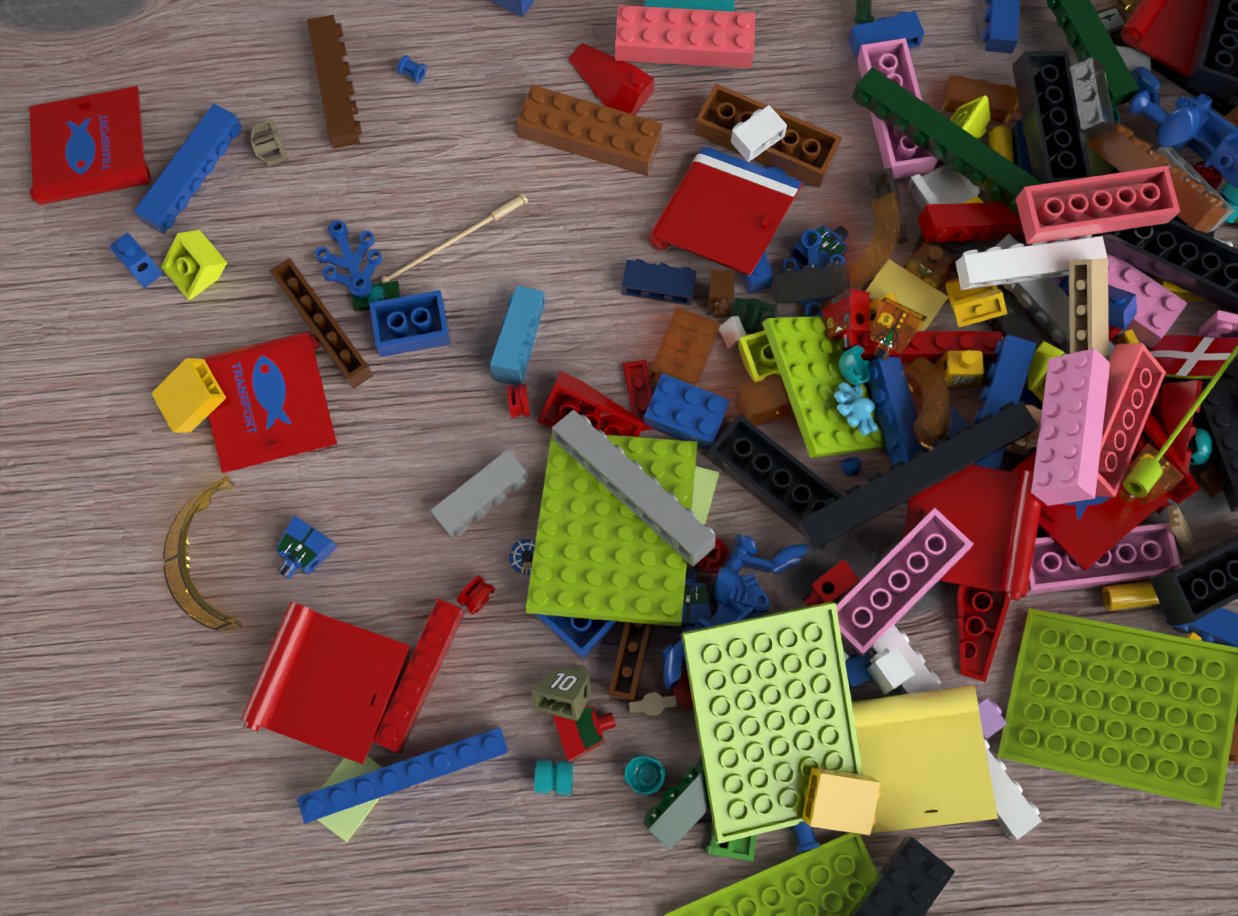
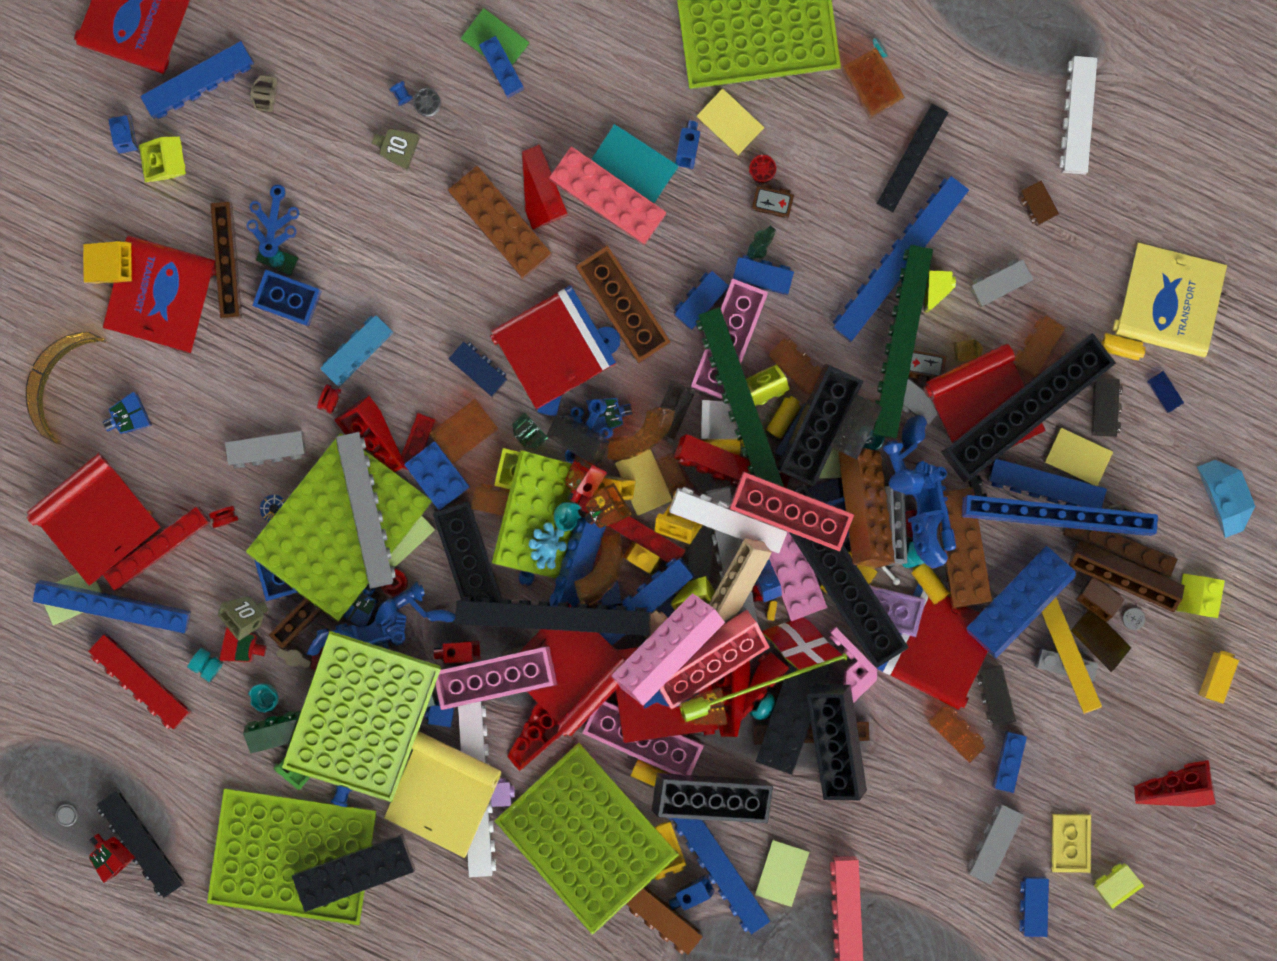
camera: 30 degrees right, 15 degrees up
reddish brown brick [307,14,363,149] -> none
tan piece [380,193,528,283] -> none
reddish brown brick [707,270,735,318] -> none
white tile [719,316,747,349] -> none
white brick [731,105,787,162] -> none
yellow brick [802,767,881,835] -> none
white brick [867,647,915,695] -> none
tan tile [1168,505,1195,555] -> none
none -> red brick [88,634,191,729]
none -> olive torso [372,129,420,171]
none -> flat silver wheel [413,88,441,117]
none -> blue brick [674,271,729,331]

